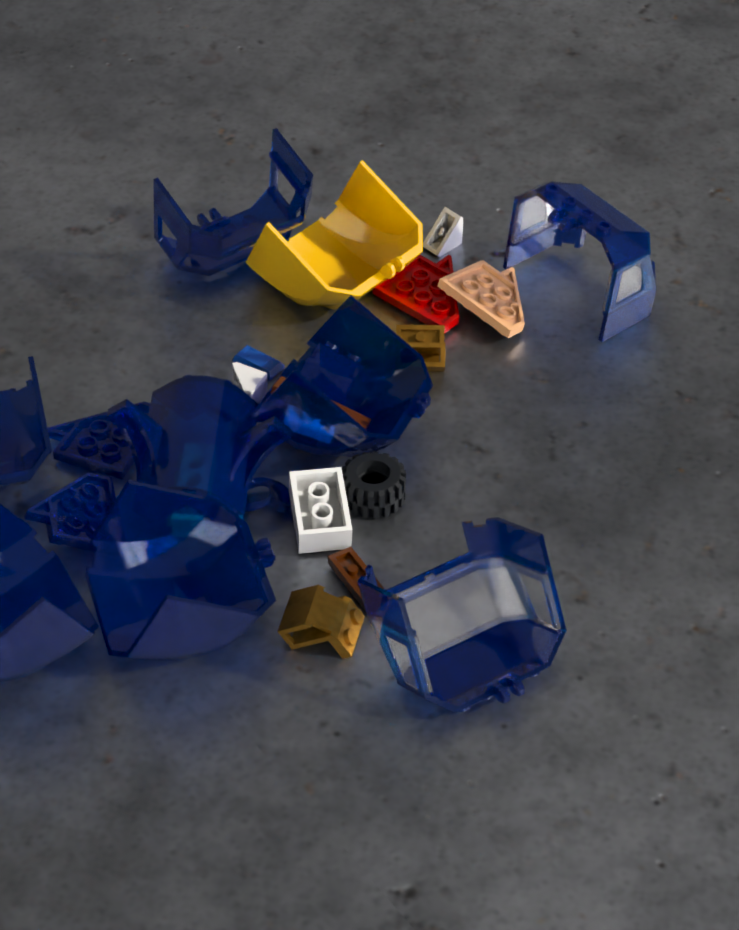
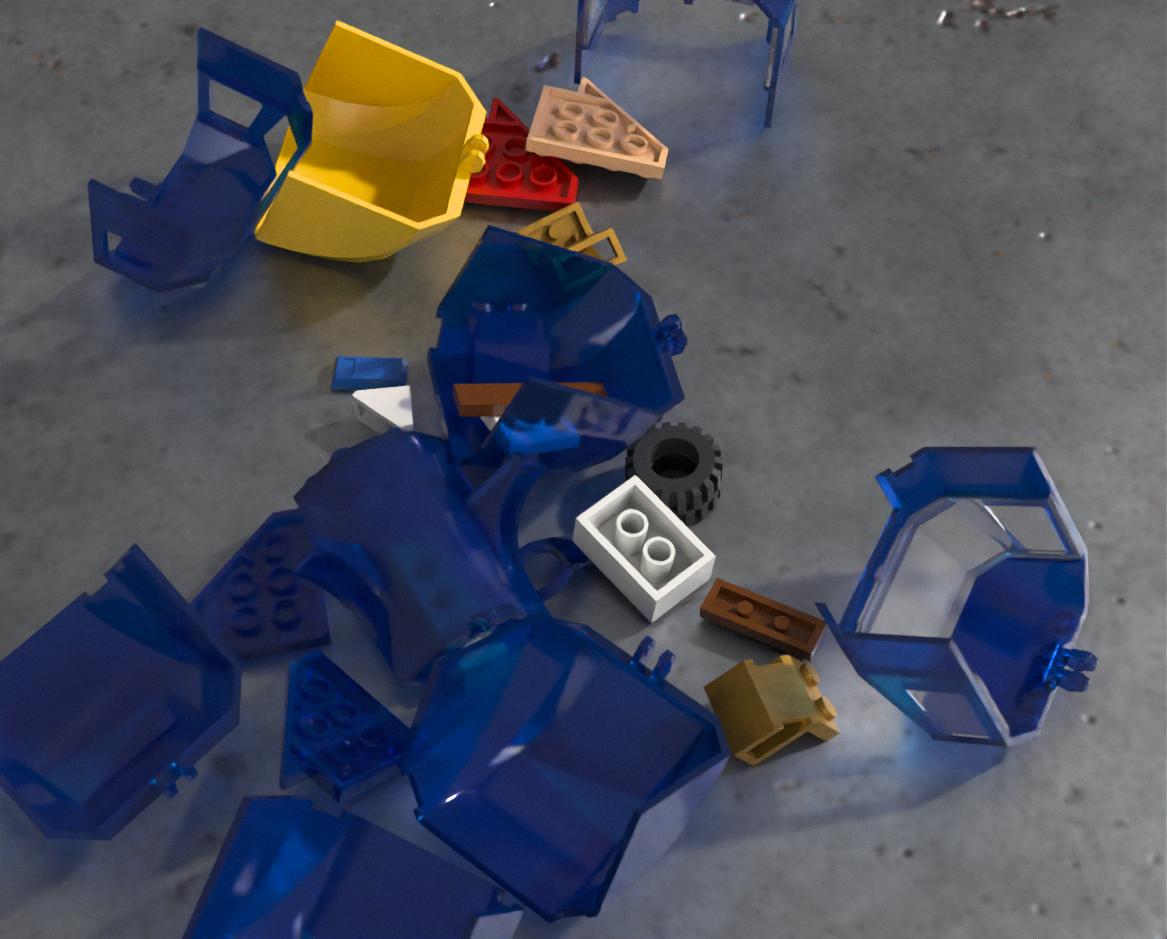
camera: 30 degrees left, 10 degrees up
white slope [423,207,463,257] -> none

